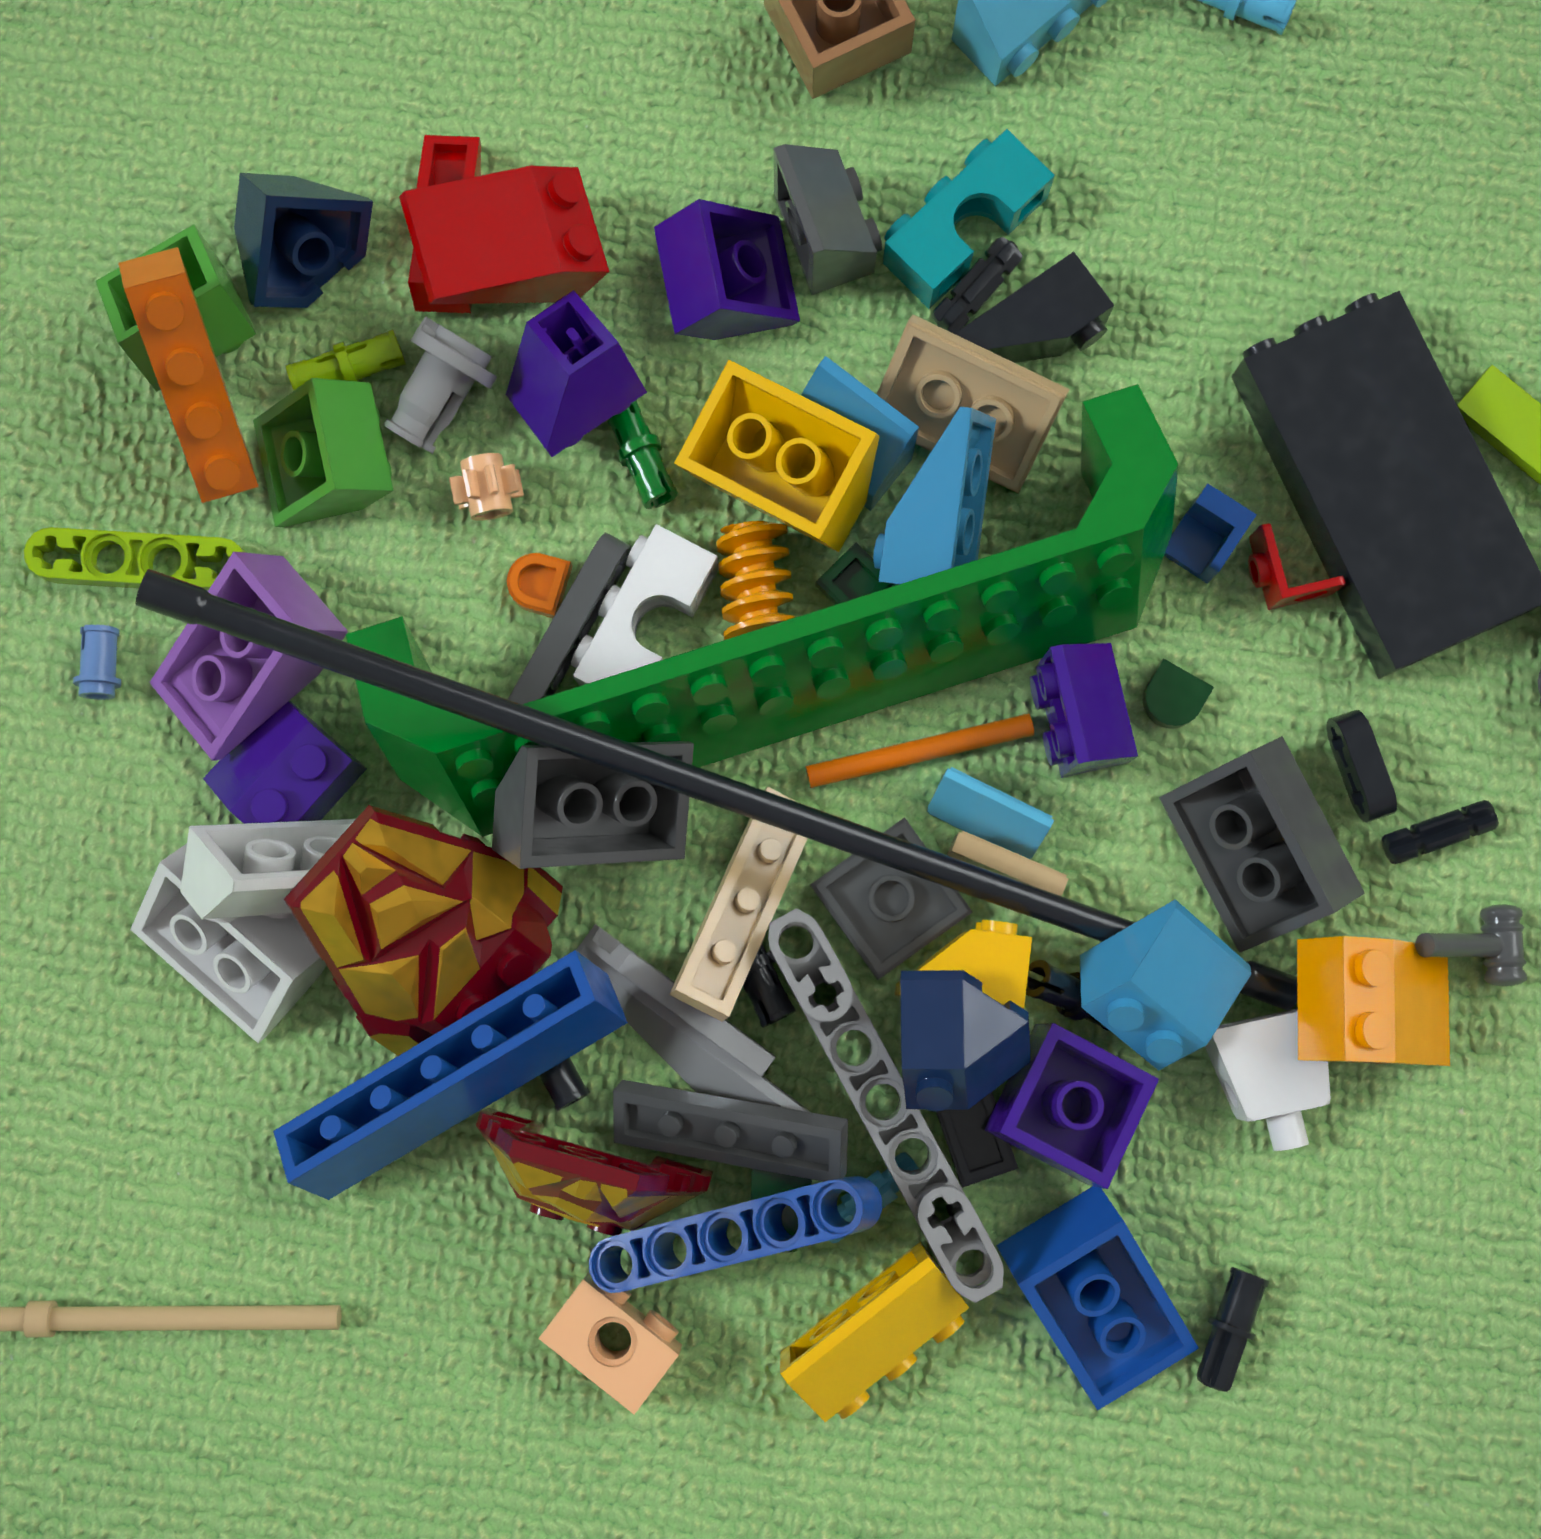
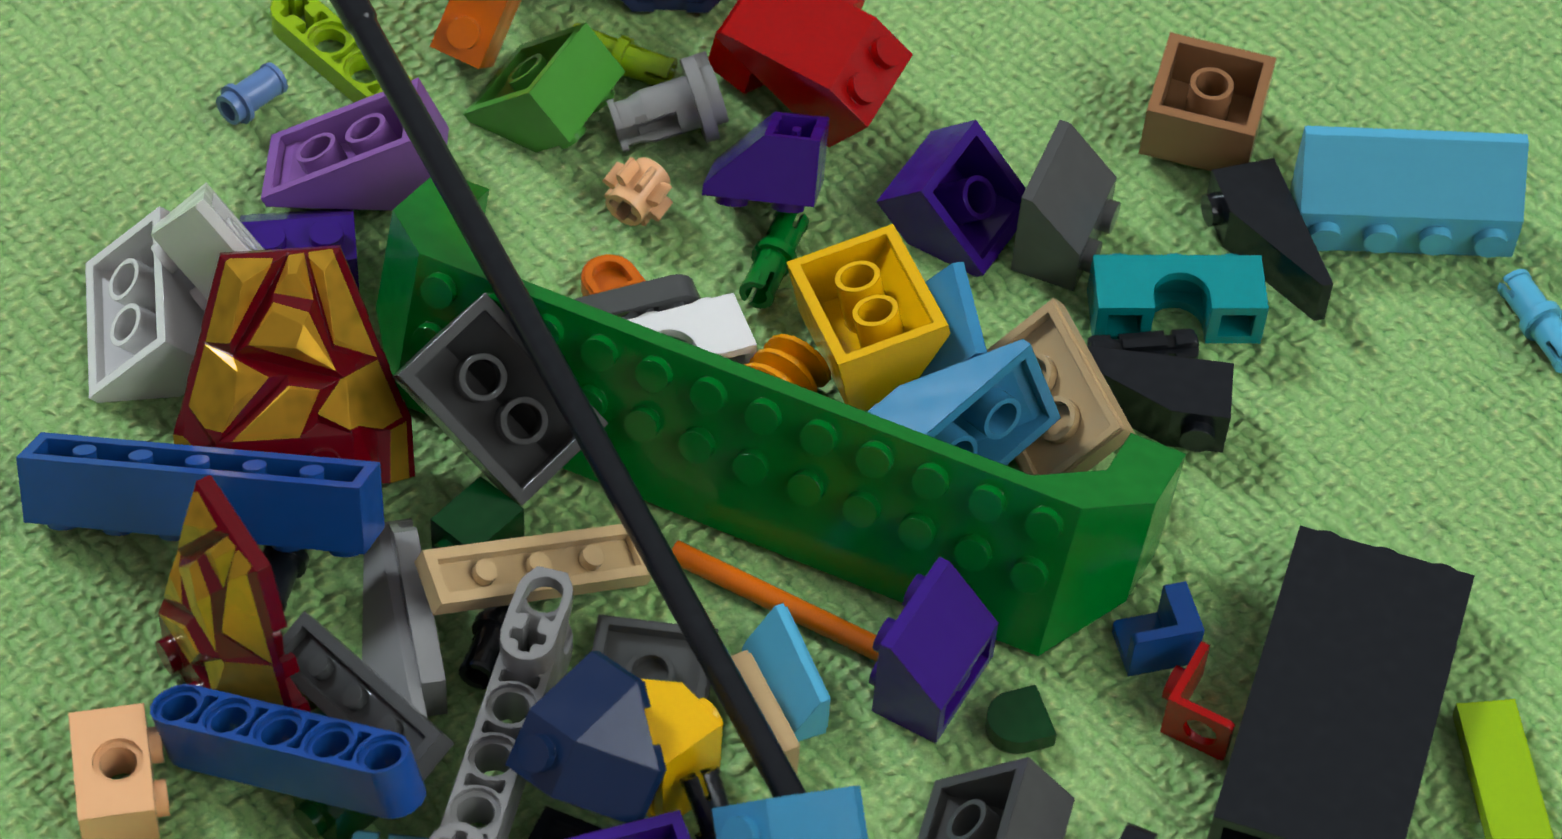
camera: 35 degrees right, 30 degrees down
none -> dark green brick [430,476,524,549]
none -> black slope [1201,158,1333,321]

